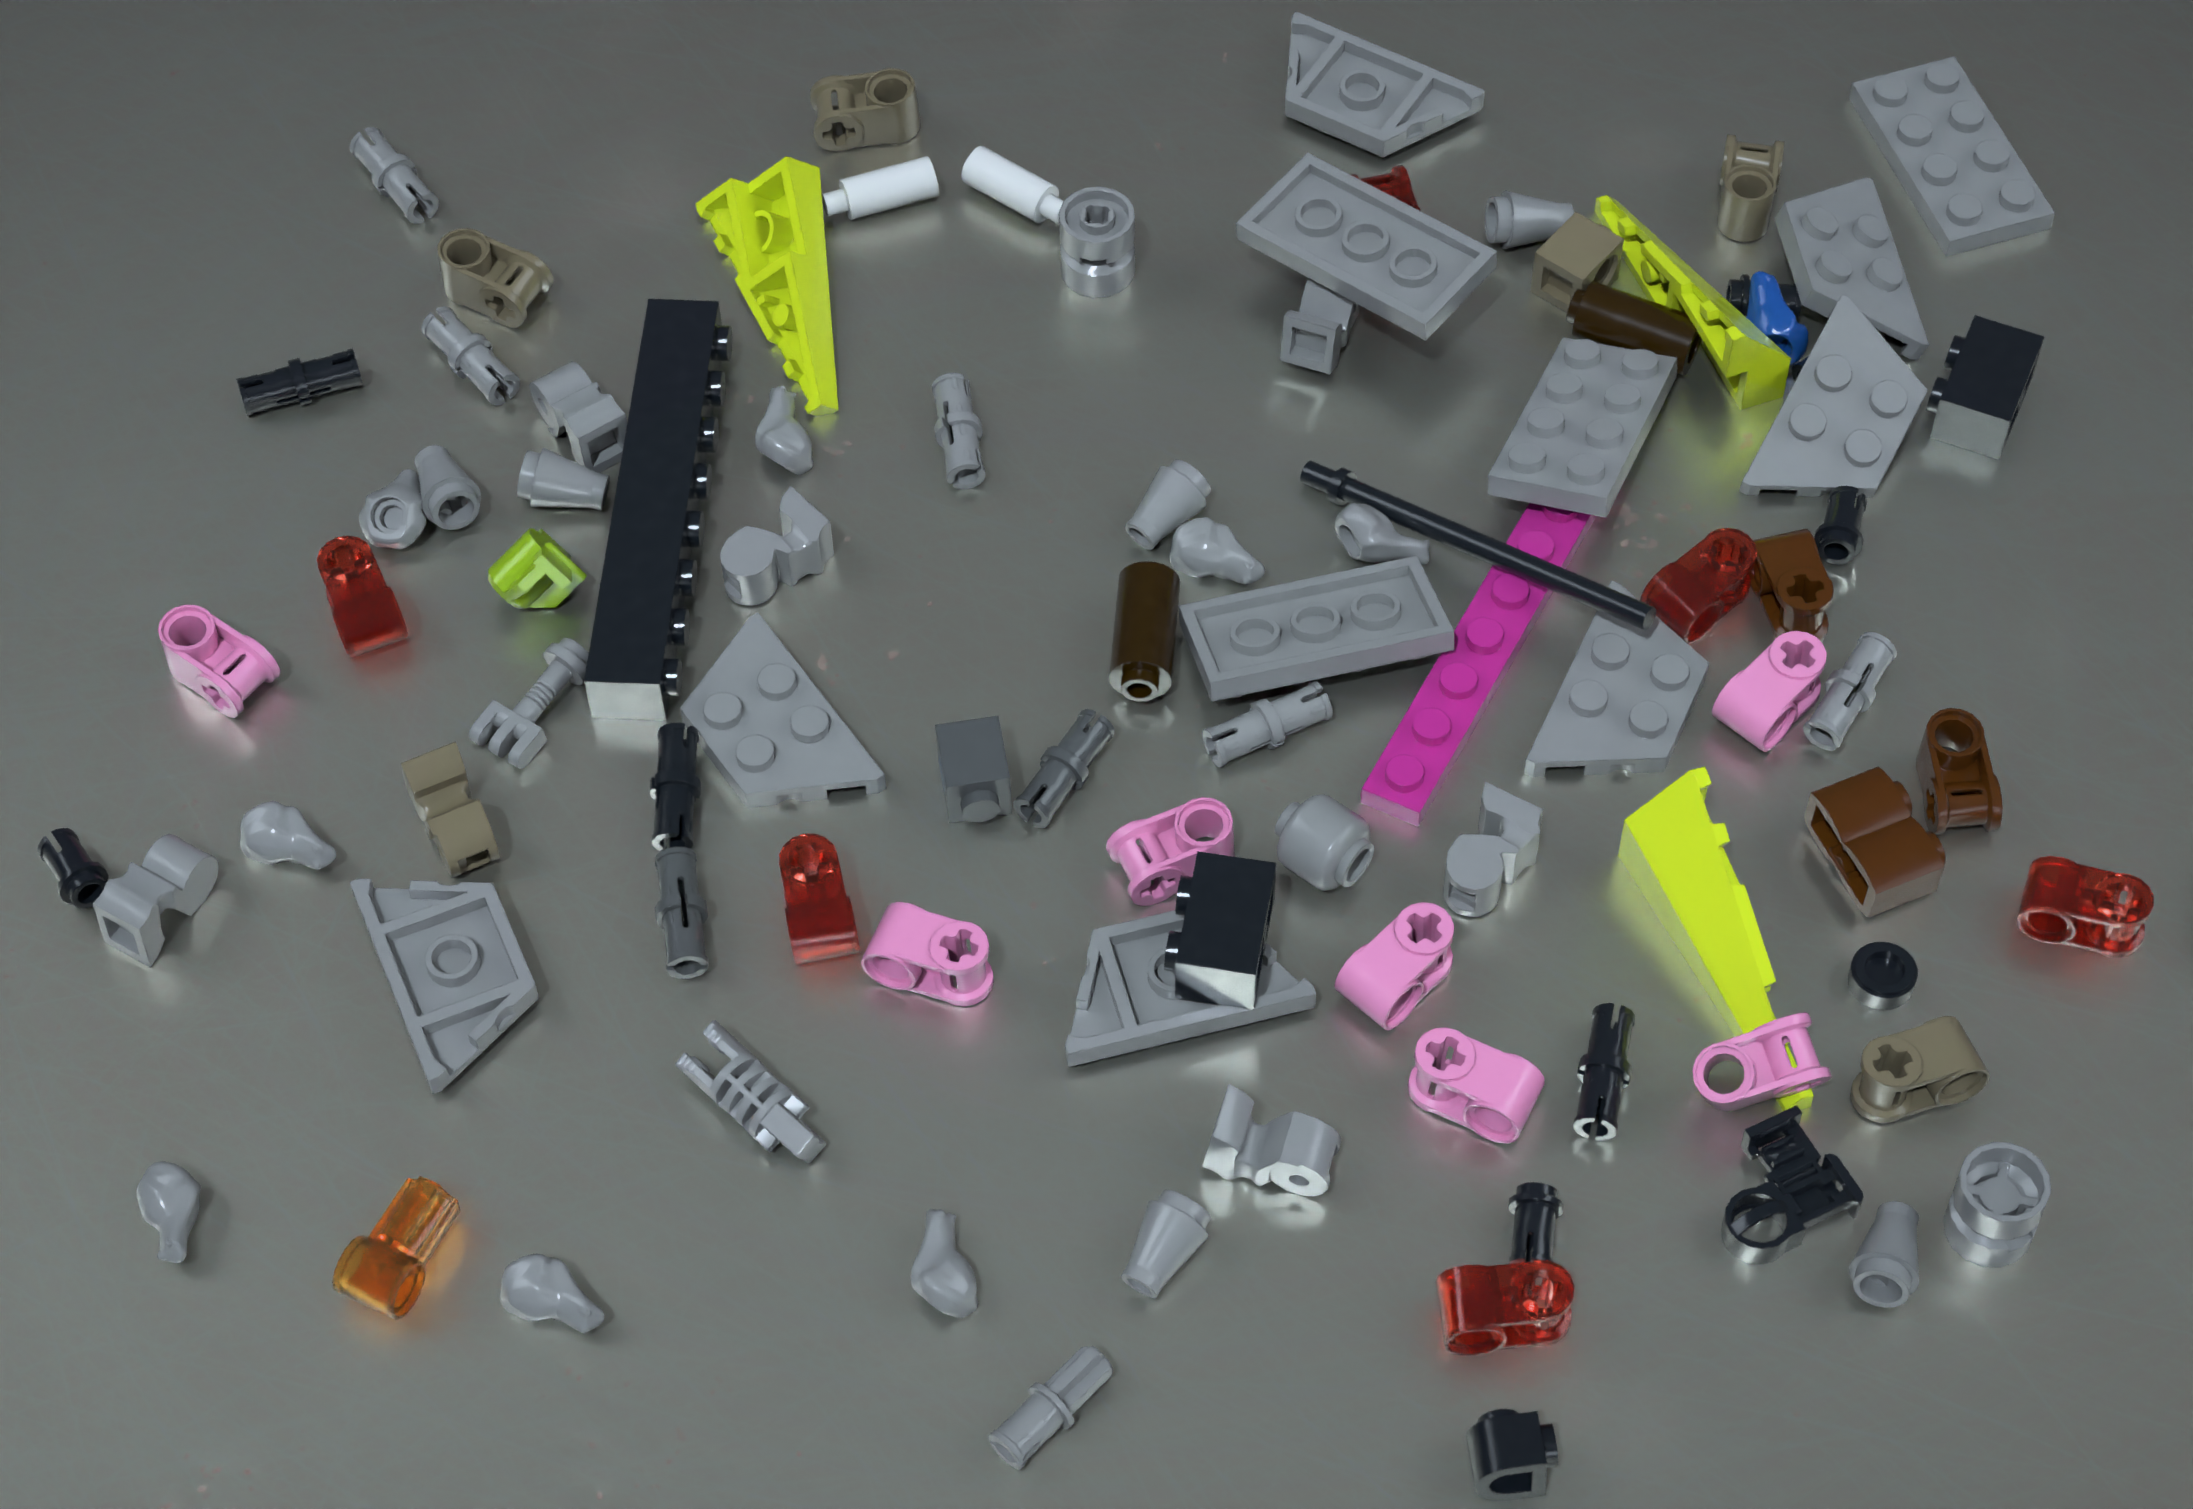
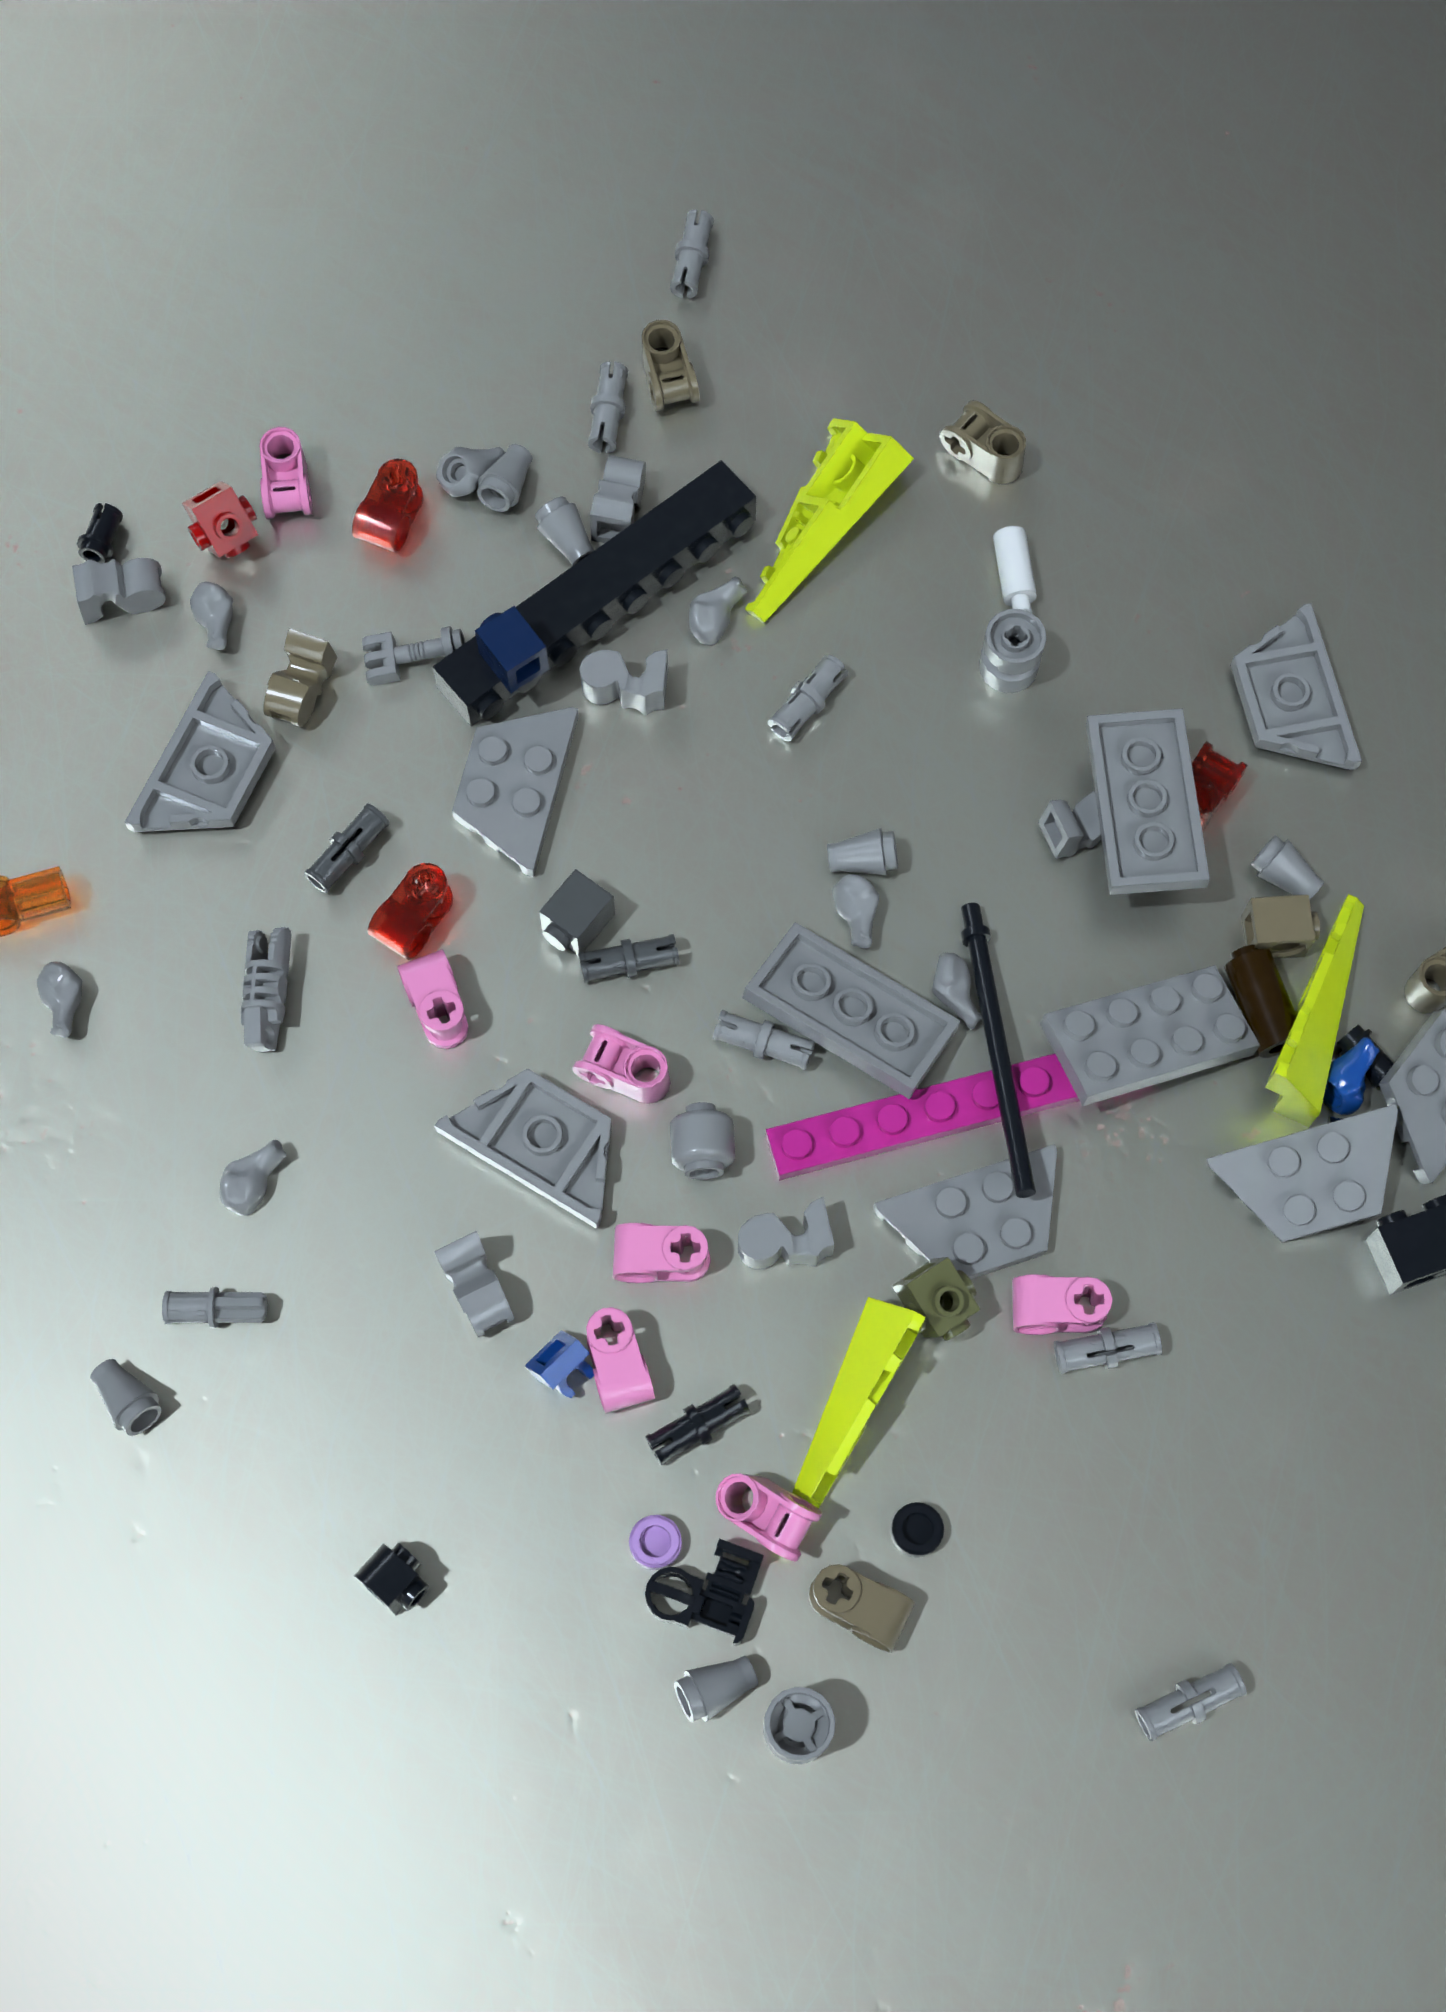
camera: 45 degrees right, 15 degrees up
black pin [237,348,363,416] -> none
lime piece [488,528,587,609] -> none
black pin [650,723,701,851] -> none
white cylinder [822,156,939,220] -> none
dark brown brick [1109,561,1180,702] -> none
light grey cone [1121,1190,1211,1298] -> none
black brick [1164,851,1276,1010] -> none
clear red piece [1435,1260,1574,1356] -> none
black pin [1508,1182,1564,1276] -> none
clear red piece [1640,528,1757,644] -> none
reddish brown piece [1743,528,1834,642] -> none
reddish brown brick [1804,767,1946,918] -> none
black pin [1814,486,1867,565] -> none
reddish brown piece [1916,708,2003,835] -> none
clear red piece [2016,856,2154,958] -> none
none -> brick [182,481,258,558]
none -> dark blue brick [475,606,549,694]
none -> tile [525,1330,594,1398]
none -> lavender tile [629,1515,682,1570]
none -> olive brick [892,1257,981,1341]

